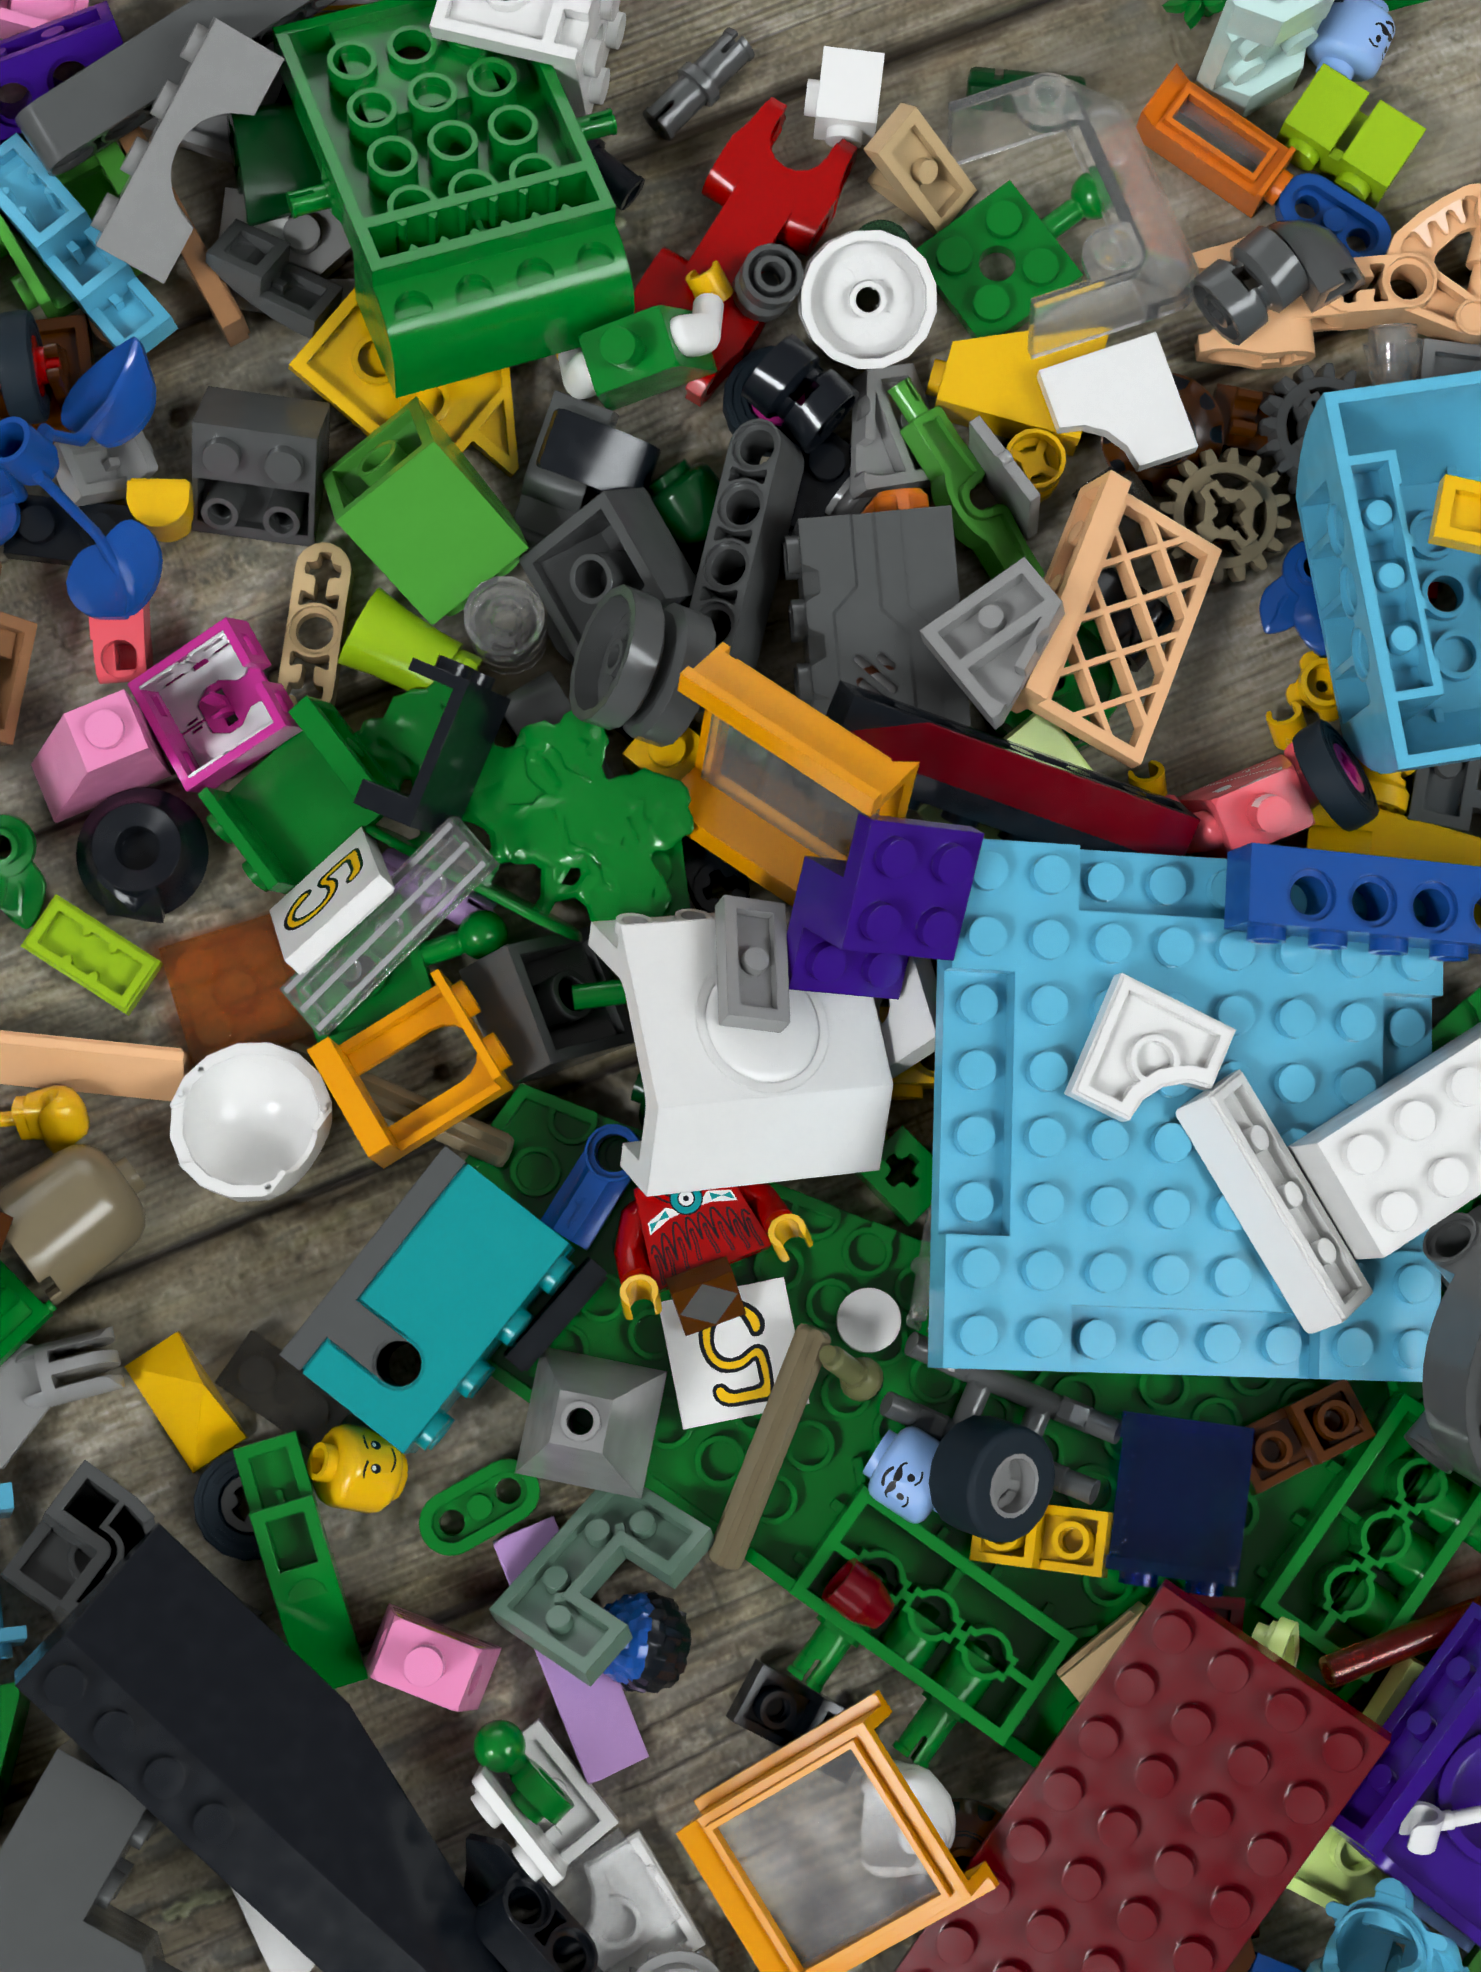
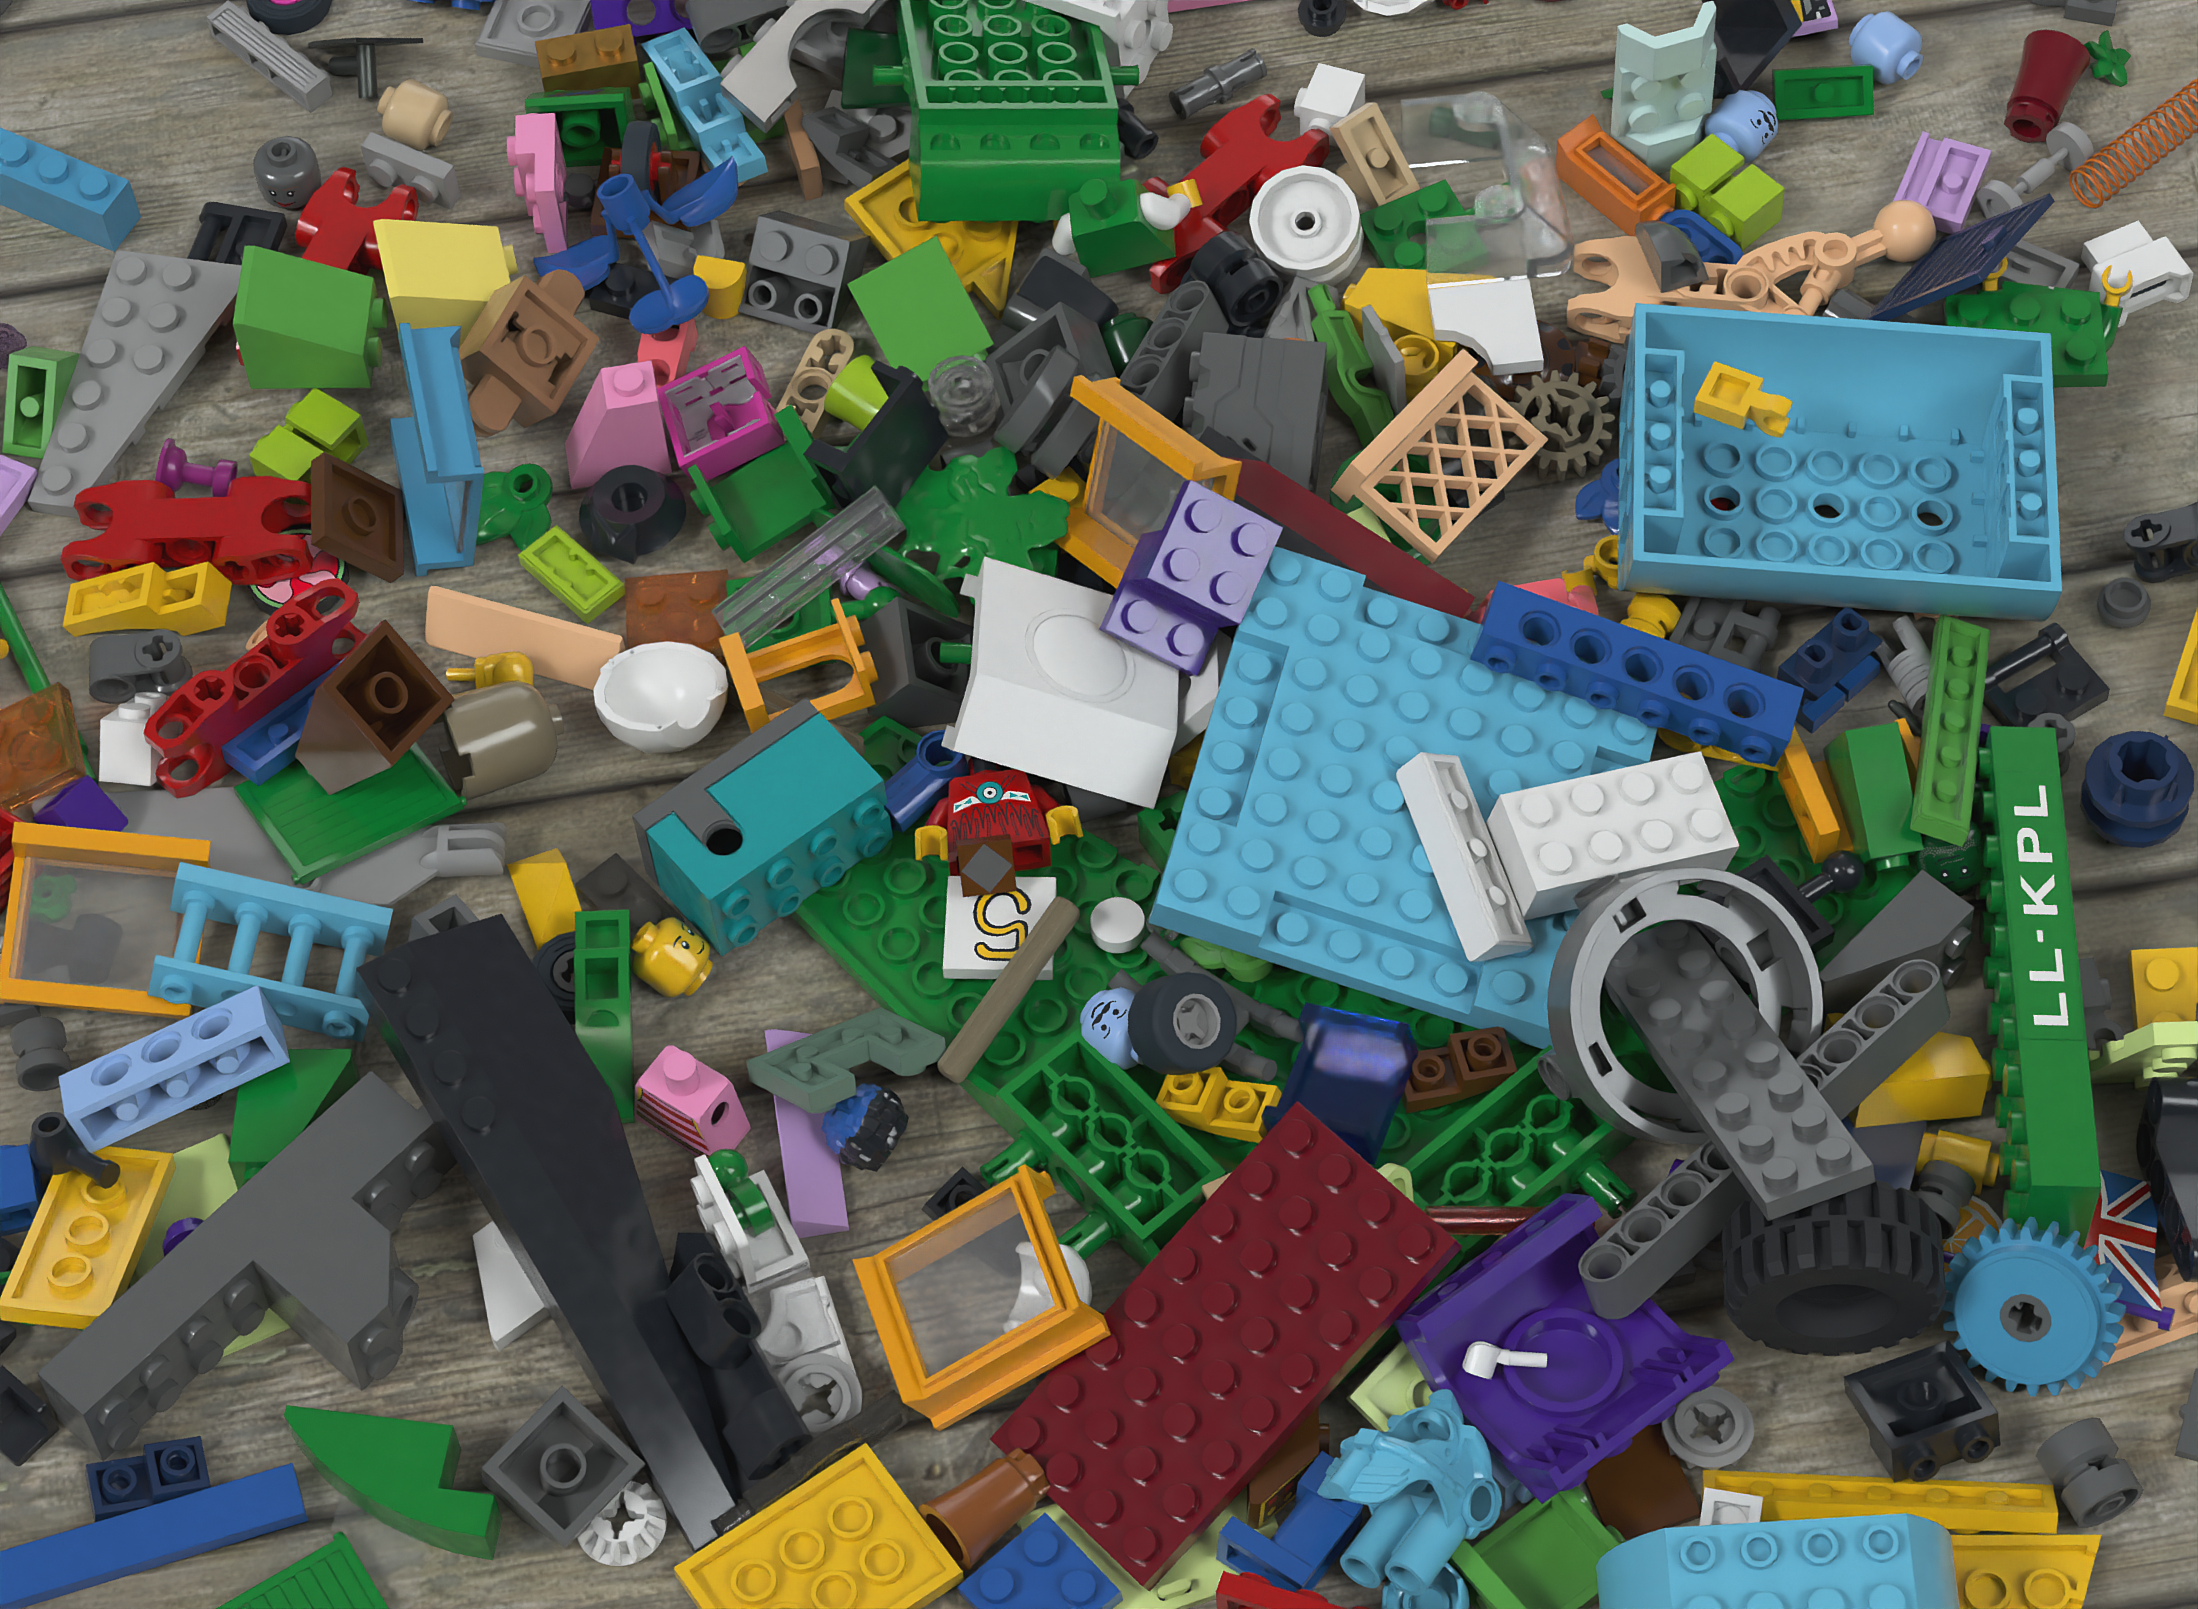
camera: 25 degrees right, 25 degrees down
white tile [269,826,395,975] -> none
green plate [419,1458,541,1556] -> none
black tile [503,1256,608,1372] -> none
light grey slope [515,1347,667,1499] -> none
light grey plate [715,895,790,1033] -> none
dark grey wheel [732,243,804,322] -> none
olive piece [819,1345,884,1402] -> none
dark red hose [822,1558,895,1629] -> none
light grey wing [919,557,1065,729] -> none
white tile [1064,973,1236,1122] -> none
dark grey wheel [1189,226,1309,346] -> none
black bush [1292,720,1379,832] -> none

